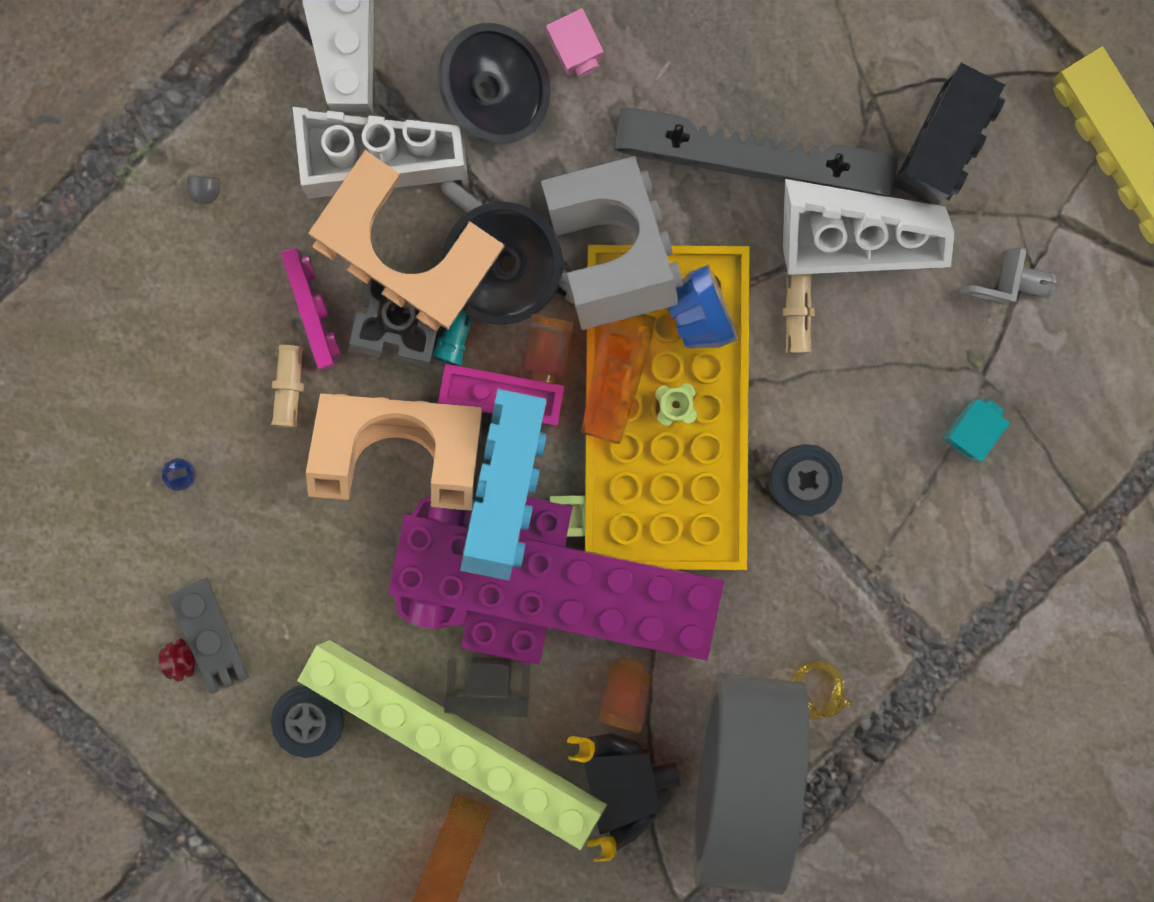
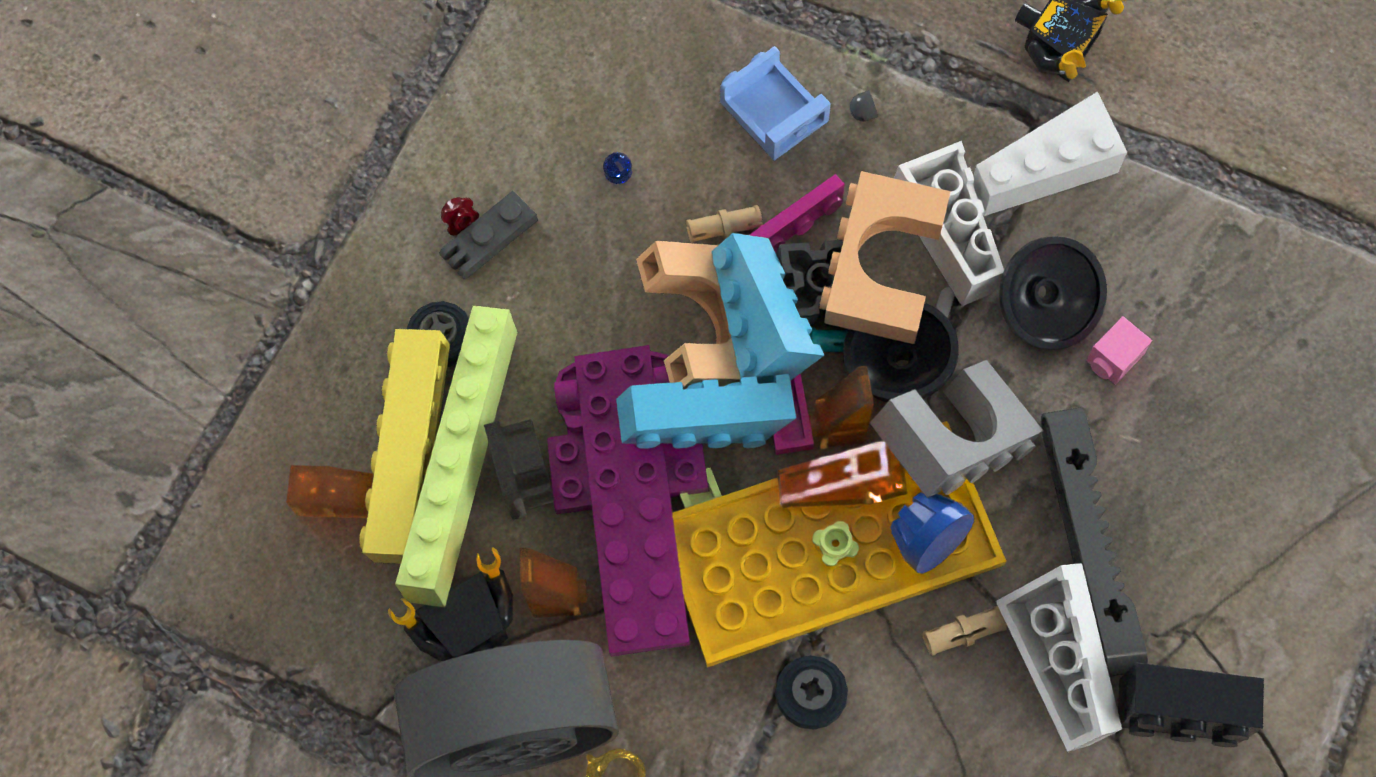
camera: 75 degrees right, 20 degrees down
none -> light yellow brick [360,329,450,564]
none -> medium azure wedge [712,233,824,384]
none -> light blue panel [720,46,831,161]

